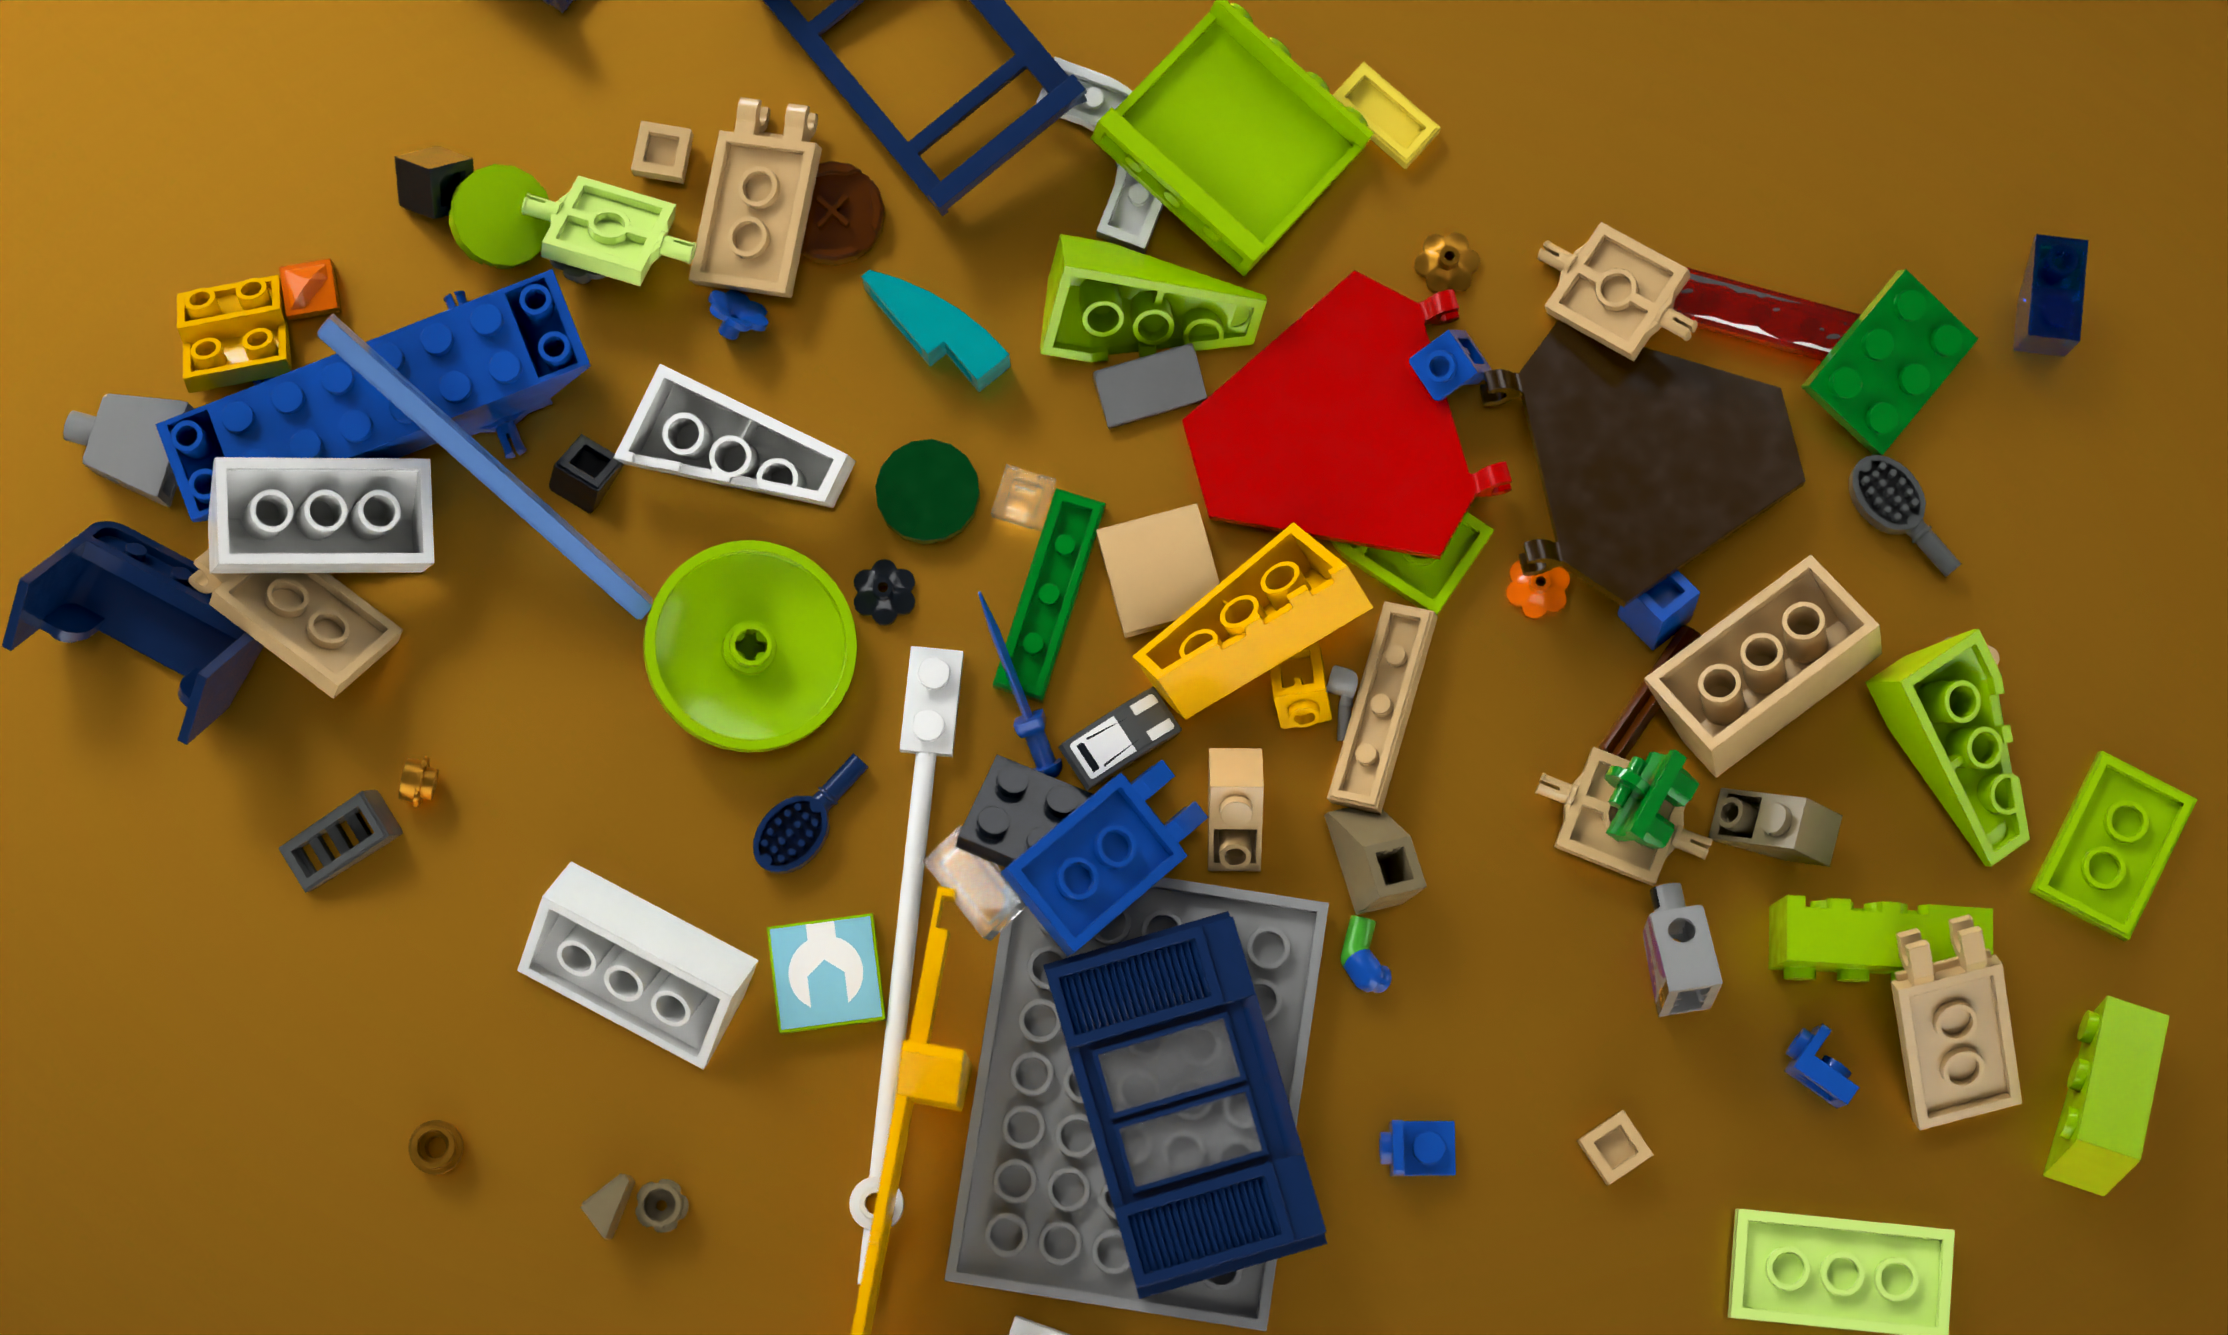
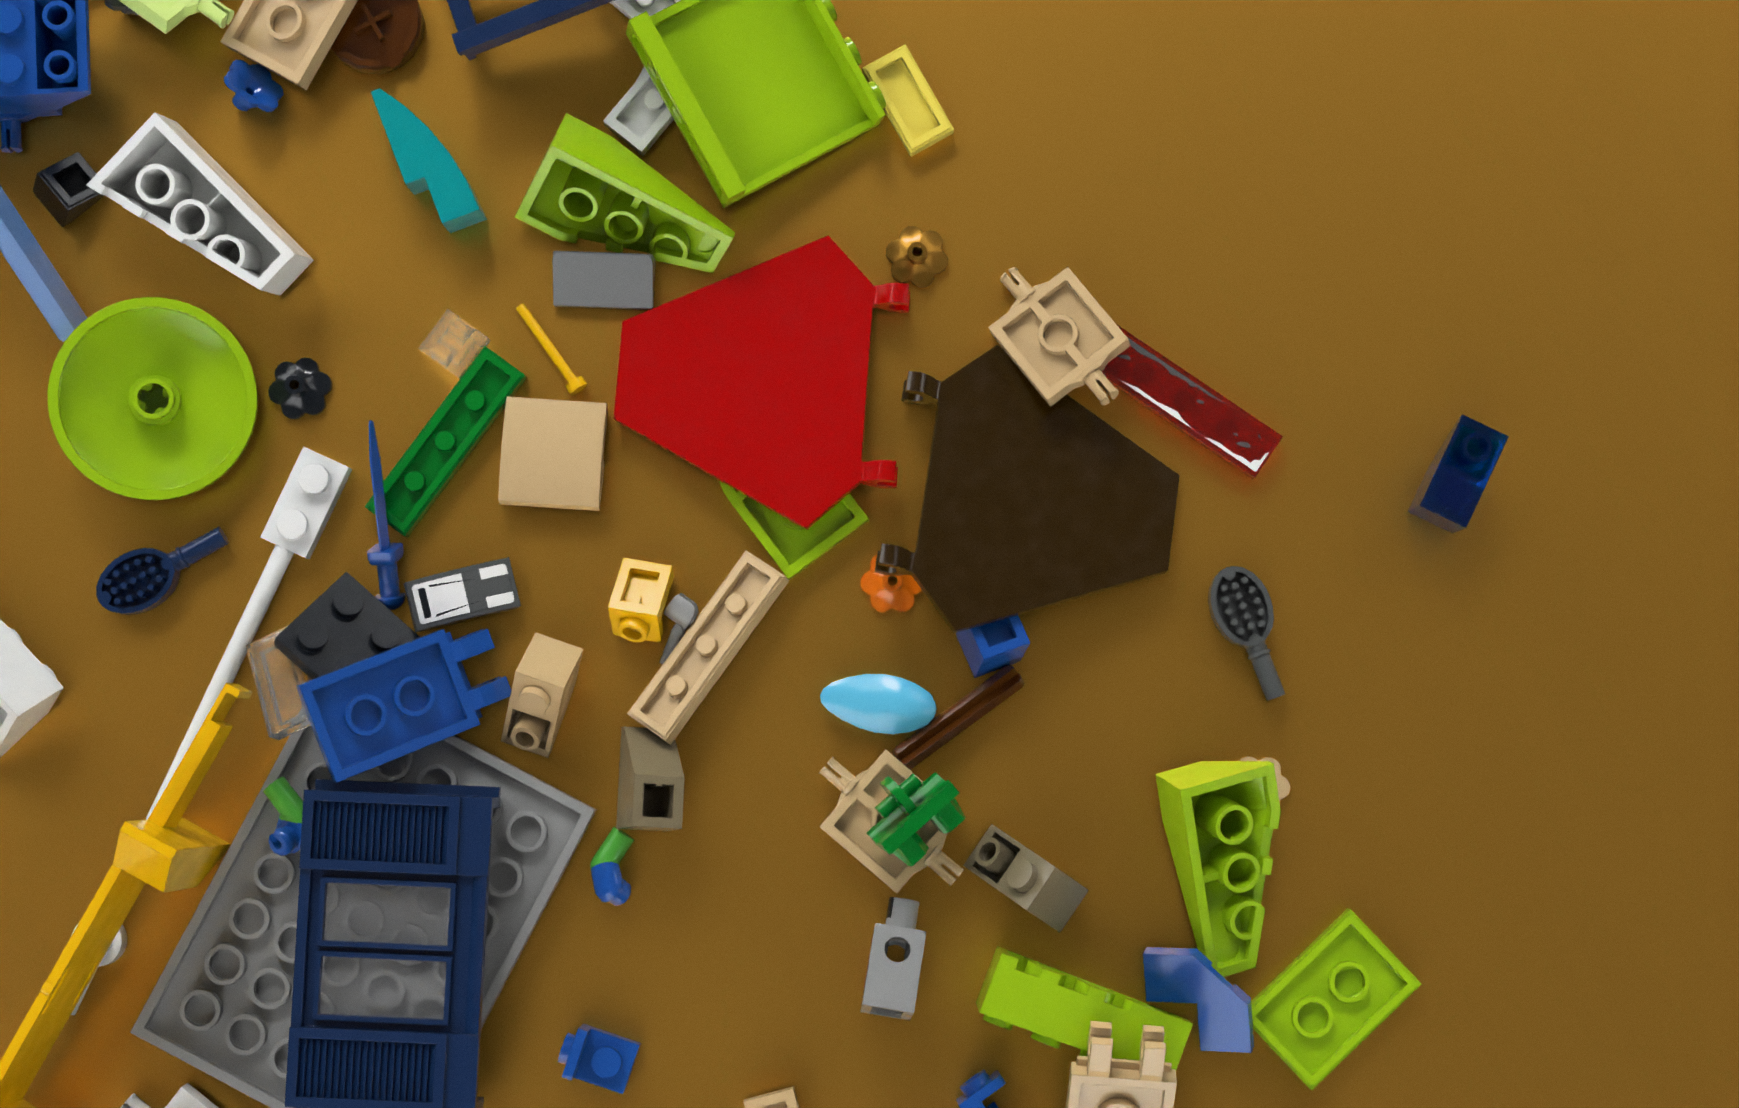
camera: 20 degrees right, 5 degrees up
medium azure tile [767,913,886,1034] -> none
dark green tile [875,439,980,545] -> none
yellow wedge [1133,522,1374,720] -> none
blue bracket [1409,329,1492,401] -> none
tan slope [1644,555,1882,778] -> none
green plate [1801,269,1978,456] -> none
none -> arm [263,776,303,856]
none -> yellow piece [516,303,588,396]
none -> medium azure arm [820,674,937,734]
none -> blue tile [1143,947,1254,1053]

